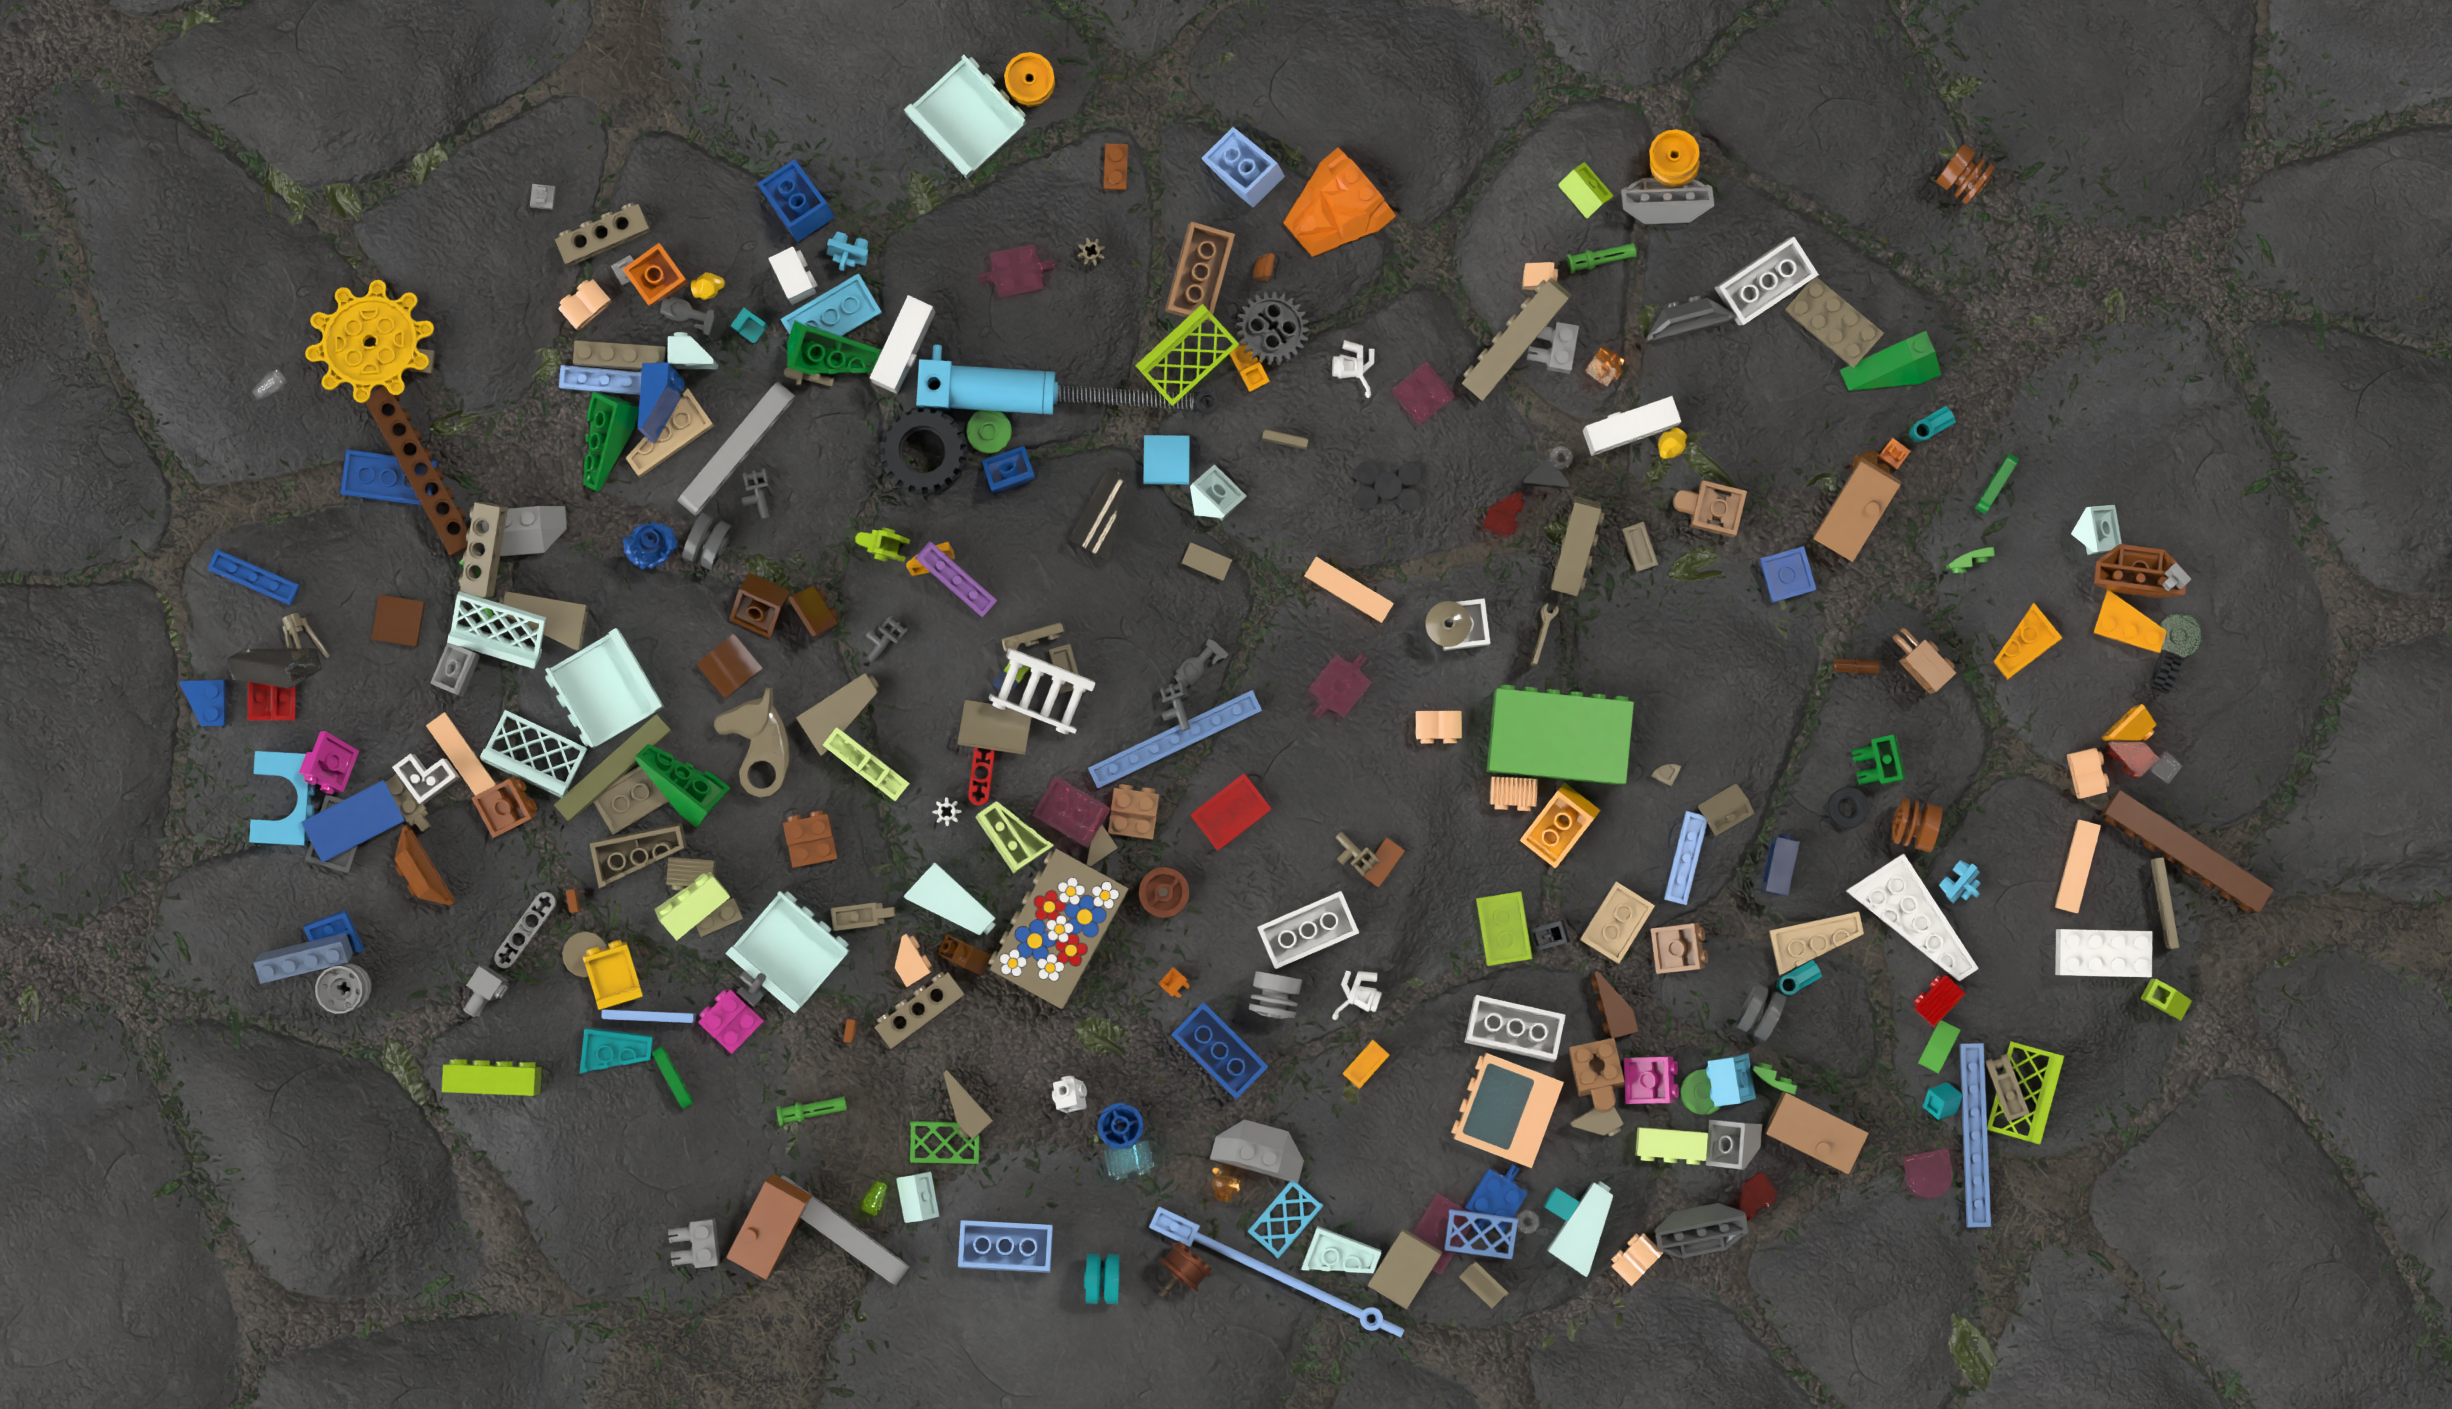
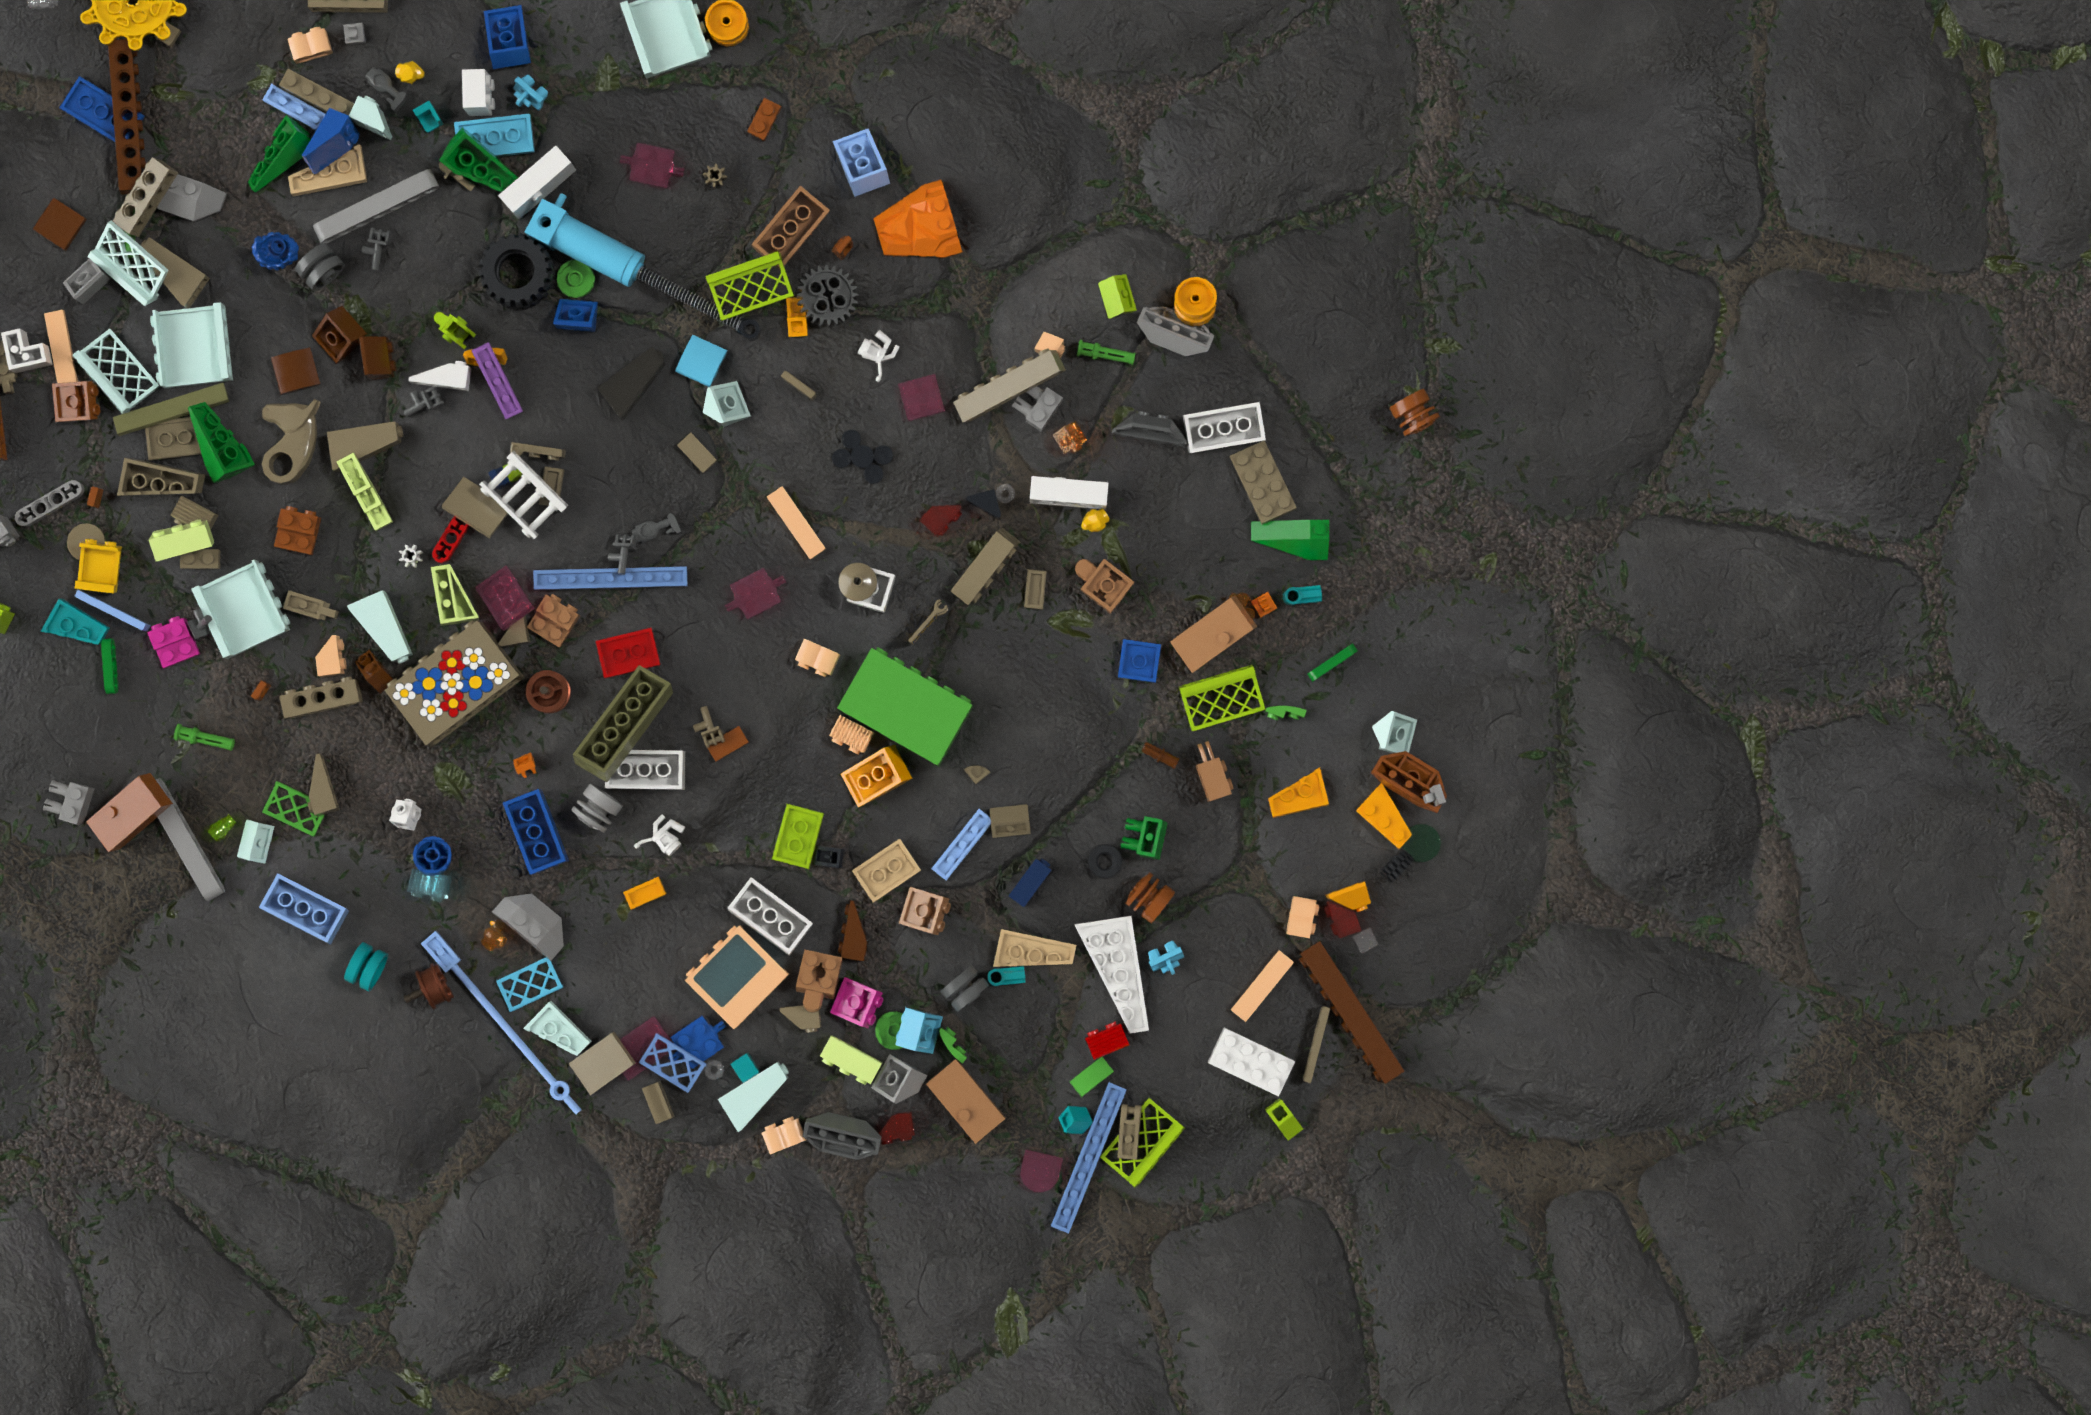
camera: 30 degrees right, 0 degrees up
orange slope [622,243,688,306] -> none
none -> white slope [409,361,472,391]
none -> olive brick [573,665,673,782]
none -> lime fence [1178,665,1265,731]

